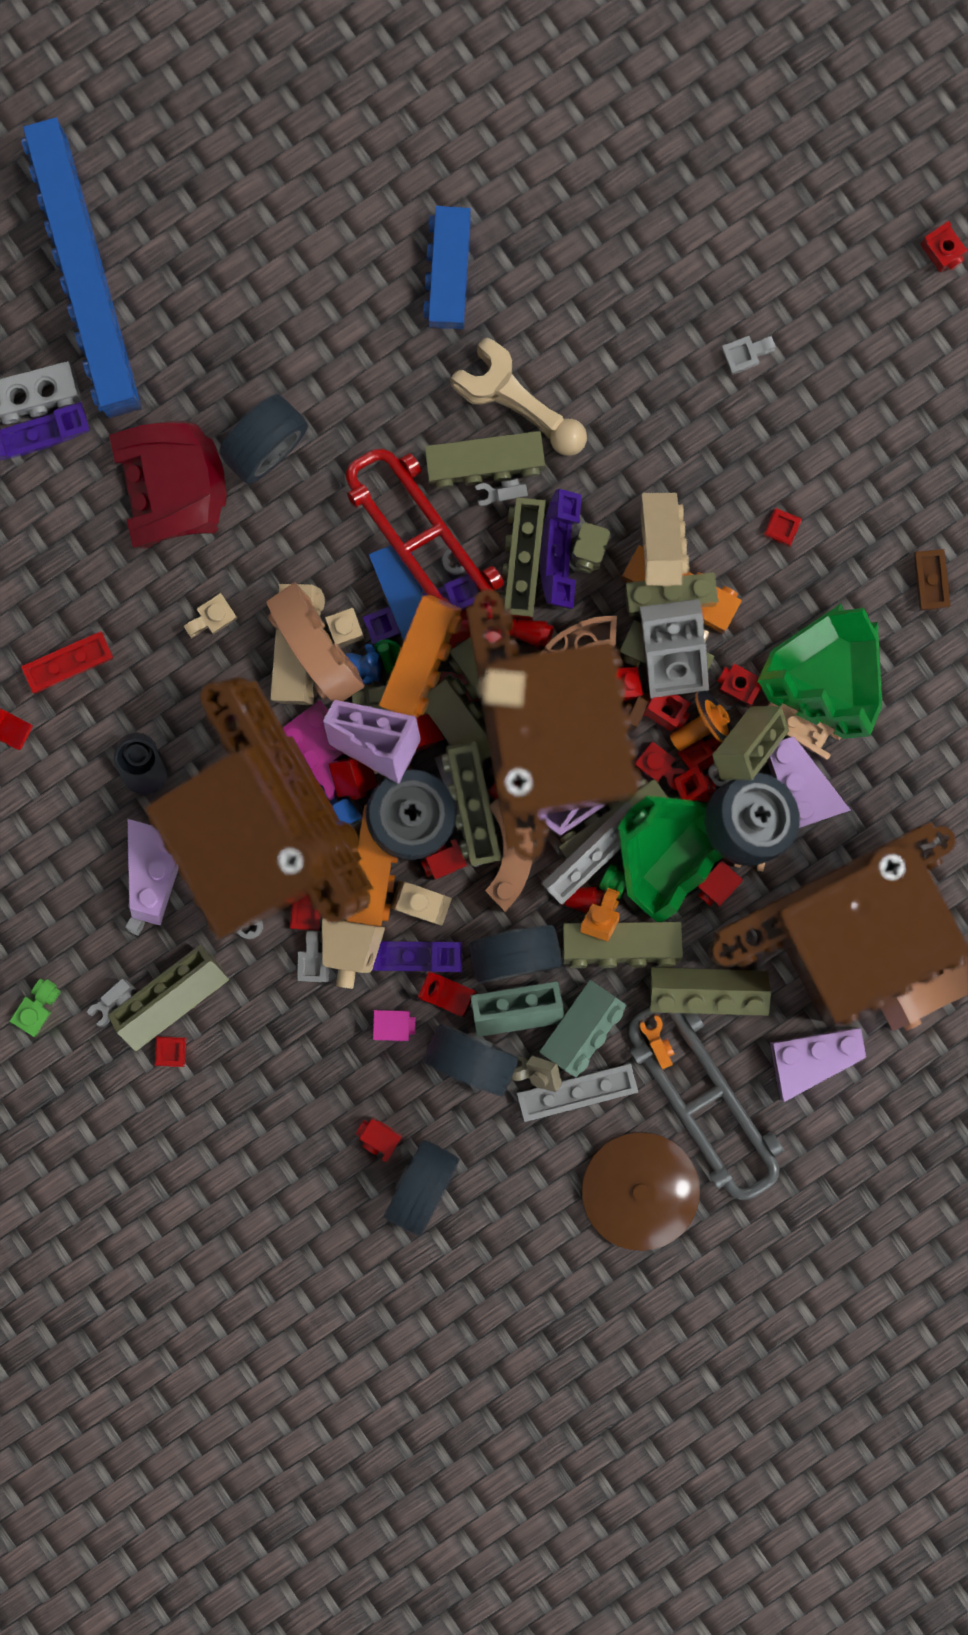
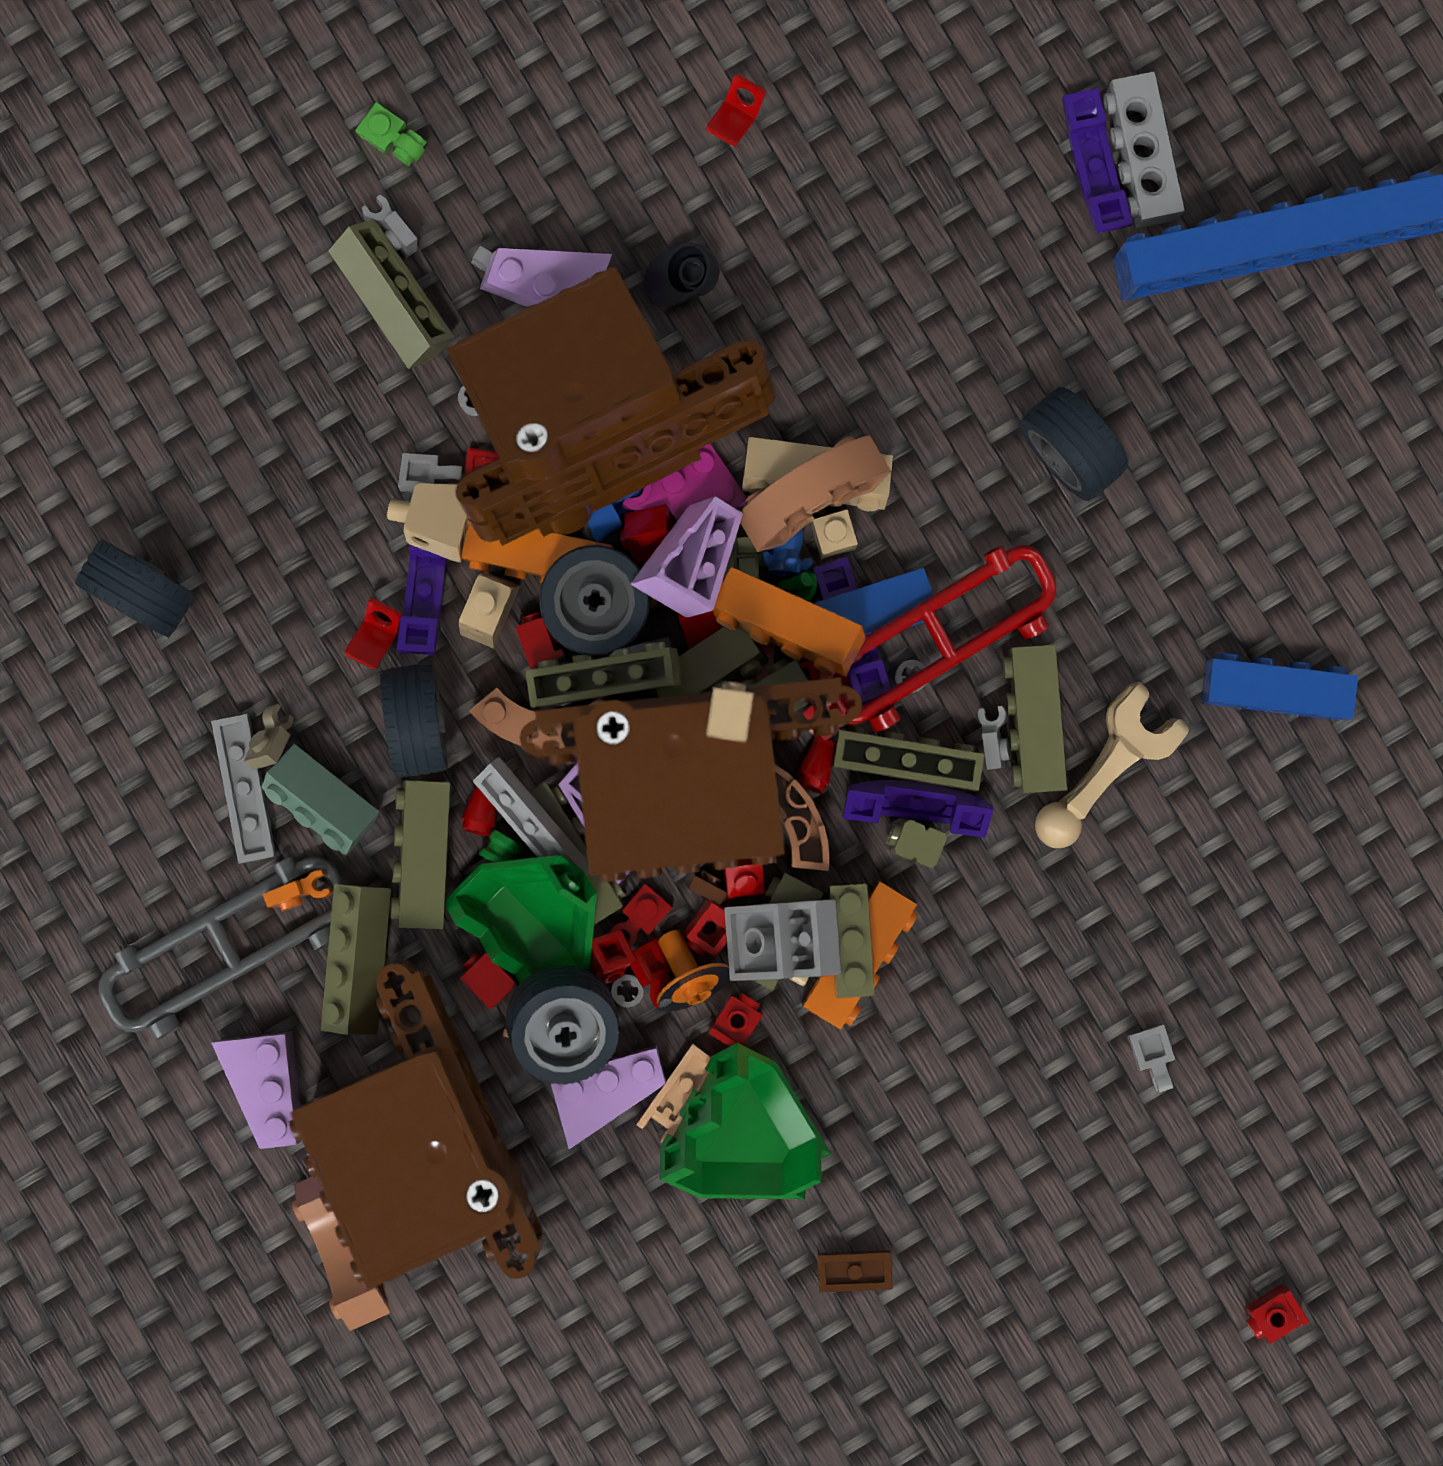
camera: 85 degrees right, 0 degrees up
red plate [21,631,114,694] -> none
dark red piece [109,421,226,548] -> none
red tile [155,1036,187,1067] -> none
tan plate [184,593,237,639] -> none
red brick [355,1117,403,1163] -> none
dark pink brick [373,1010,416,1041] -> none
black wheel [423,1024,519,1096] -> none
sand green brick [471,981,564,1037] -> none
orange plate [581,888,620,942] -> none
reddish brown dish [582,1132,700,1251] -> none
tan brick [641,493,688,587] -> none
olive brick [713,706,789,780] -> none
red tile [763,508,802,547] -> none

